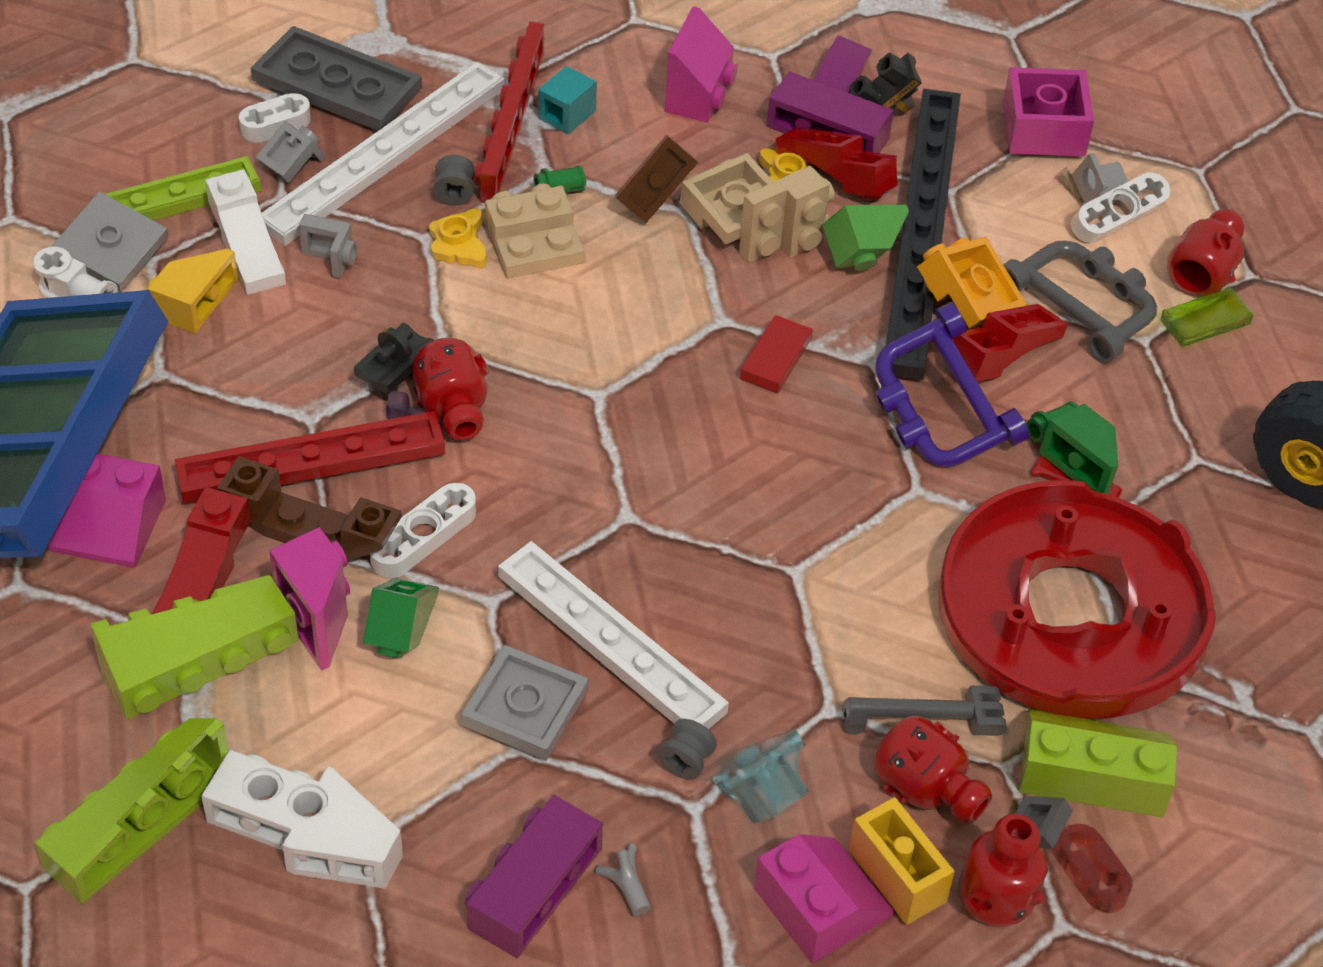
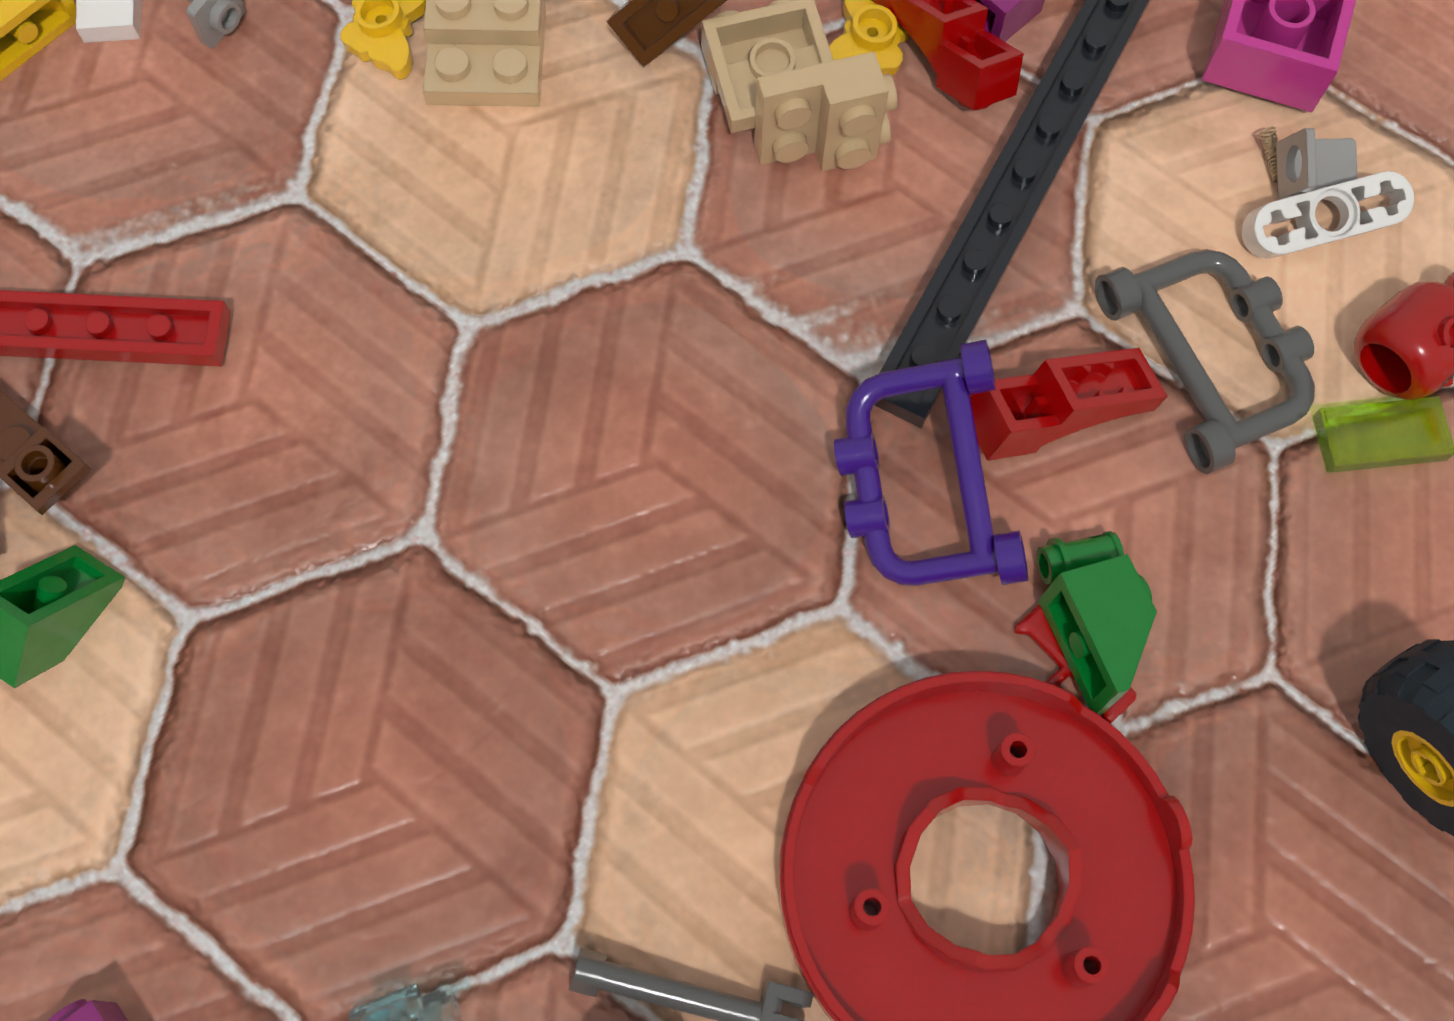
camera: 20 degrees right, 20 degrees up
pearl dark grey hips [354,322,435,401] -> none
white beam [370,483,476,578] -> none
hand [386,391,443,427] -> none
red piece [412,338,490,440] -> none
light grey plate [461,645,589,761] -> none
white plate [498,541,729,729] -> none
dark grey wheel [657,718,717,780] -> none
red tile [740,315,813,393] -> none
bright green slope [822,205,909,271] -> none
light orange plate [917,236,1027,329] -> none

